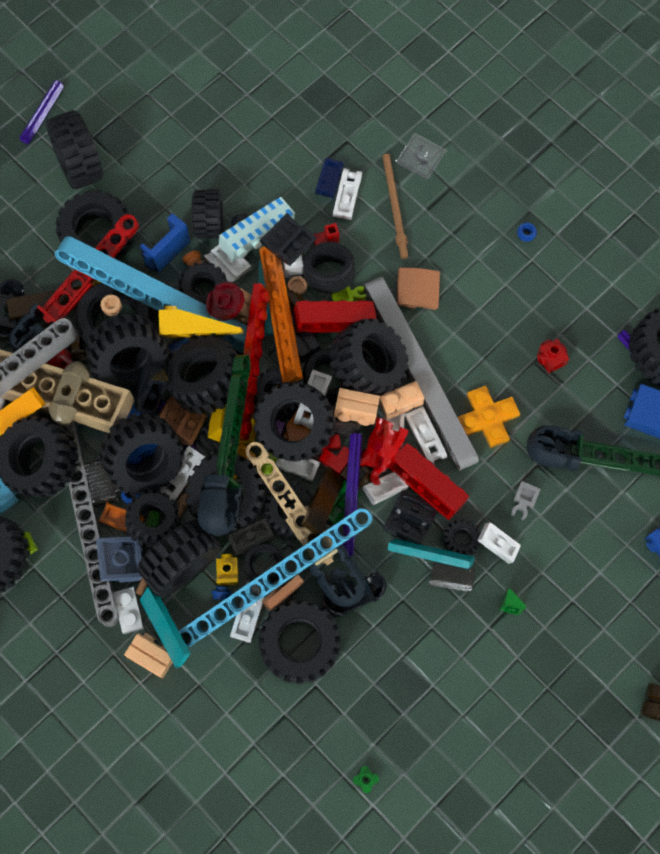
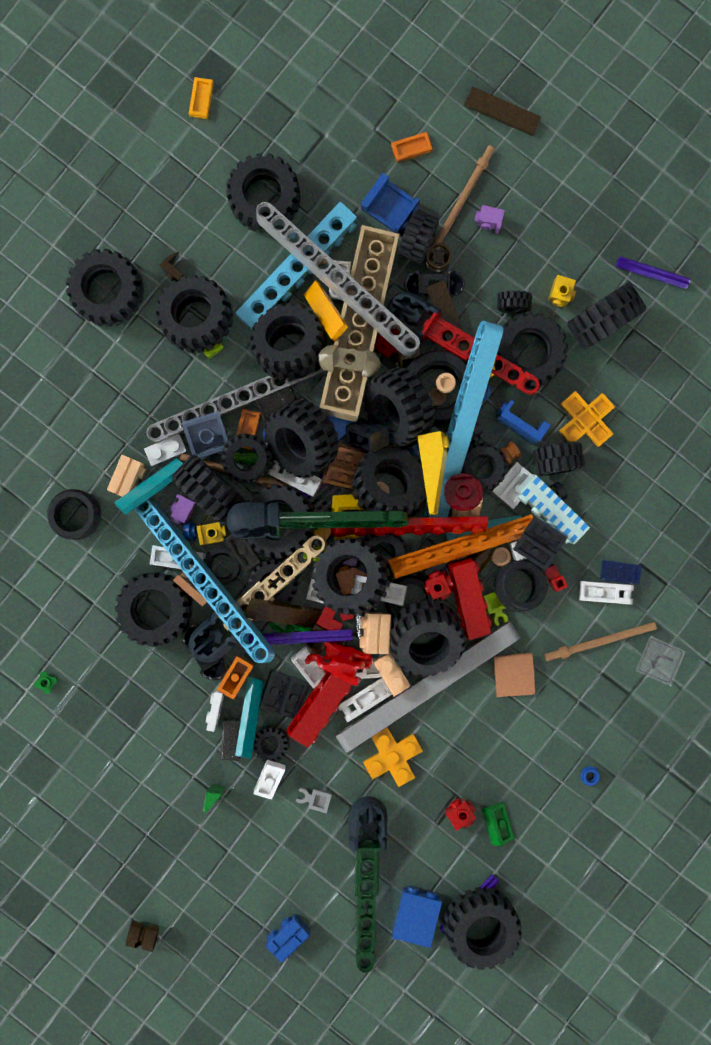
camera: 85 degrees right, 15 degrees up
none -> black tyre [47,489,101,540]
none -> medium lavender brick [170,494,197,525]
none -> white plate [206,690,225,732]
none -> orange slope [217,654,255,700]
none -> red brick [425,570,454,600]
none -> green slope [481,802,515,846]
none -> black tyre [497,290,532,313]
none -> yellow brick [548,275,576,307]
none -> light orange plate [559,391,615,447]

